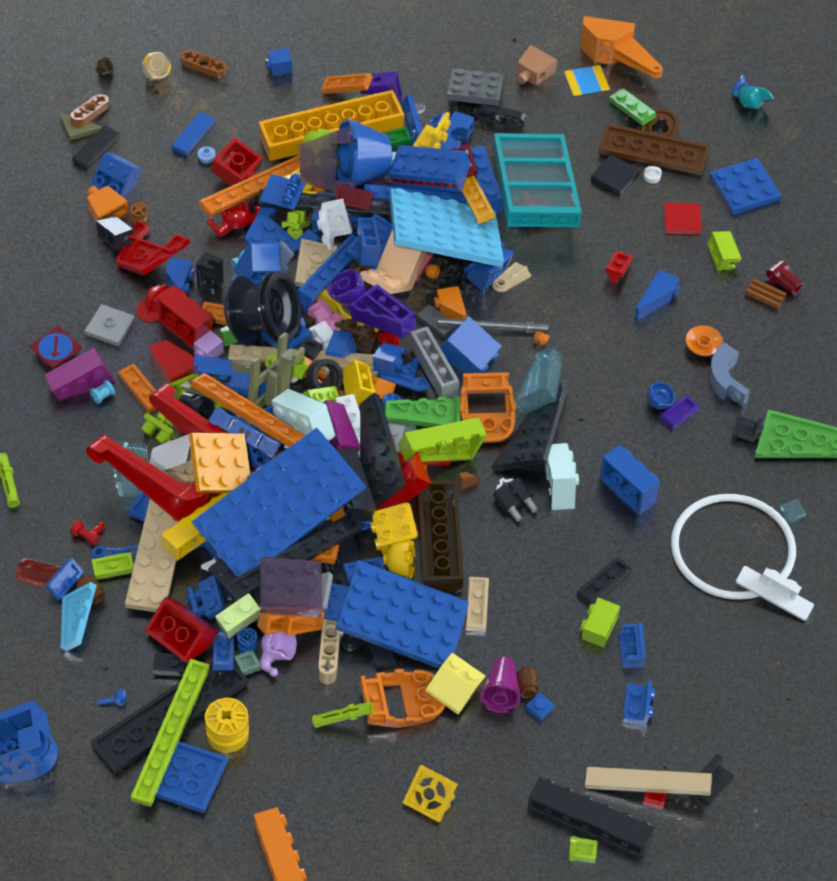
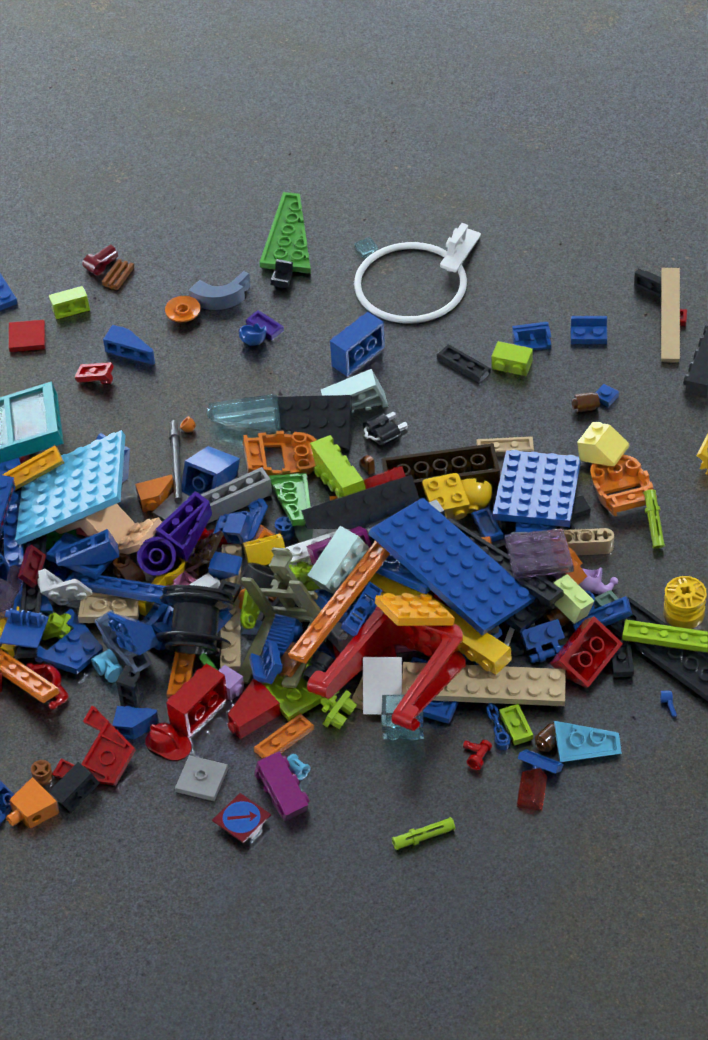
camera: 90 degrees left, 5 degrees down
magenta cone [480,657,521,713] -> none

